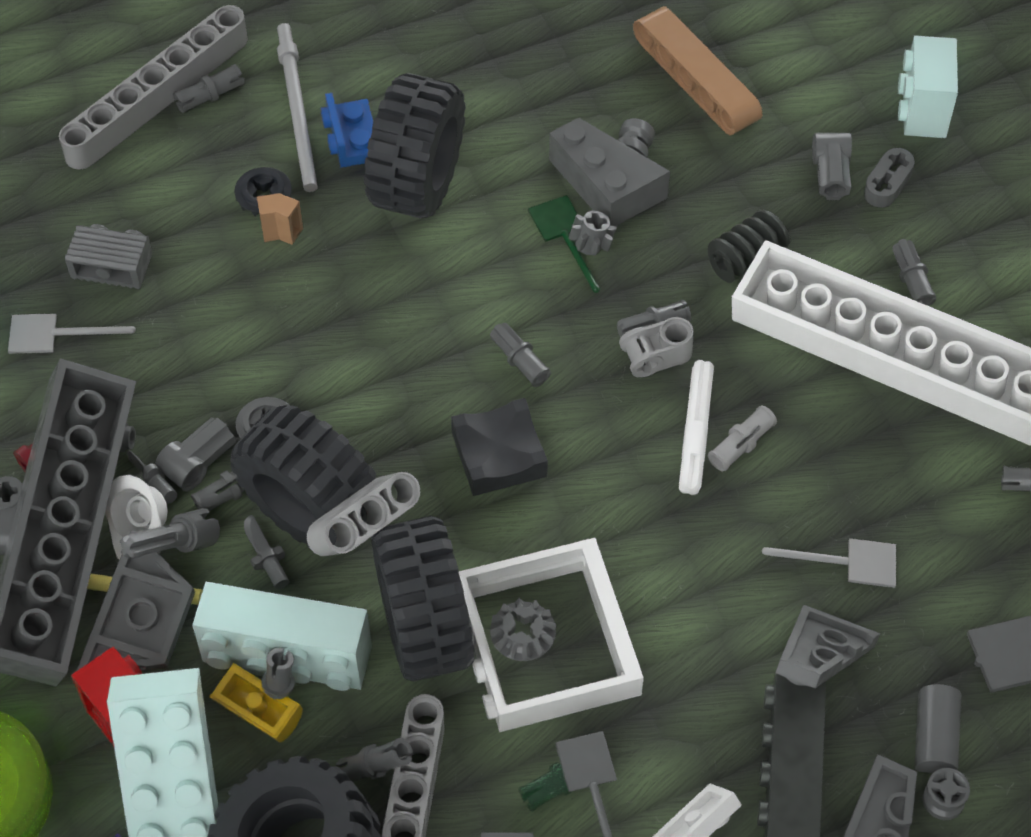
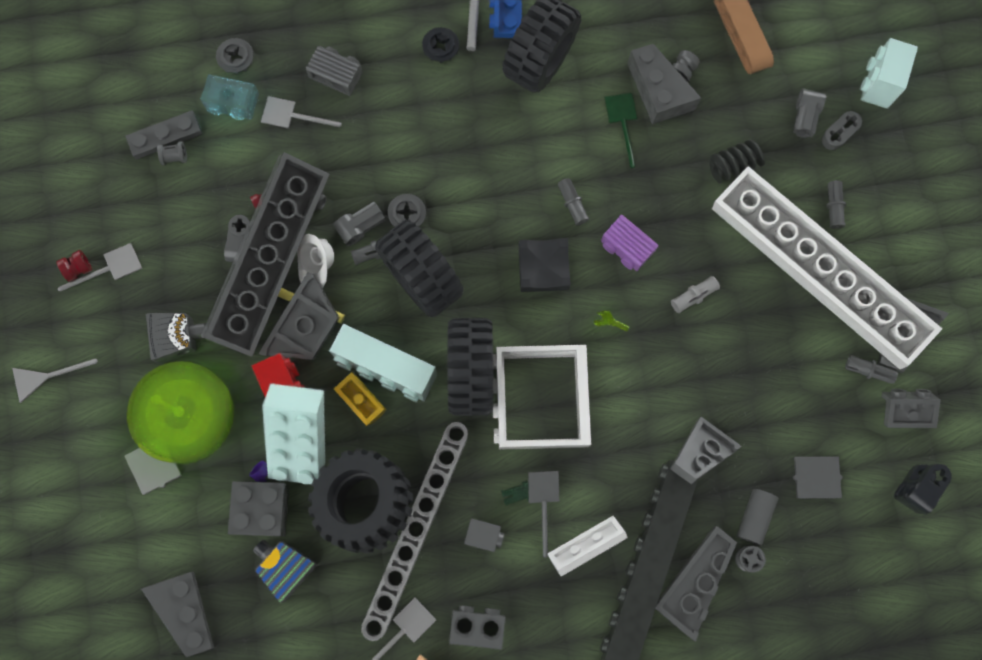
camera: 10 degrees right, 20 degrees up
dark grey piece [120,508,220,558] -> none
dark grey piece [127,450,177,504] -> none
dark grey piece [244,515,289,590] -> none
medium nougat piece [257,193,303,245] -> none
dark grey pin [261,648,295,699] -> none
light grey beam [307,472,420,556] -> none
dark grey pin [336,738,412,783] -> none
dark grey gear [490,598,556,661] -> none
dark grey gear [569,210,616,256] -> none
dark grey axle [617,300,691,338] -> none
light grey piece [619,317,693,377] -> none
white axle [679,360,714,495] -> none
light grey piece [762,538,896,588] -> none
none -> clear neon green hand [594,310,629,331]
none -> medium lavender brick [601,215,659,271]

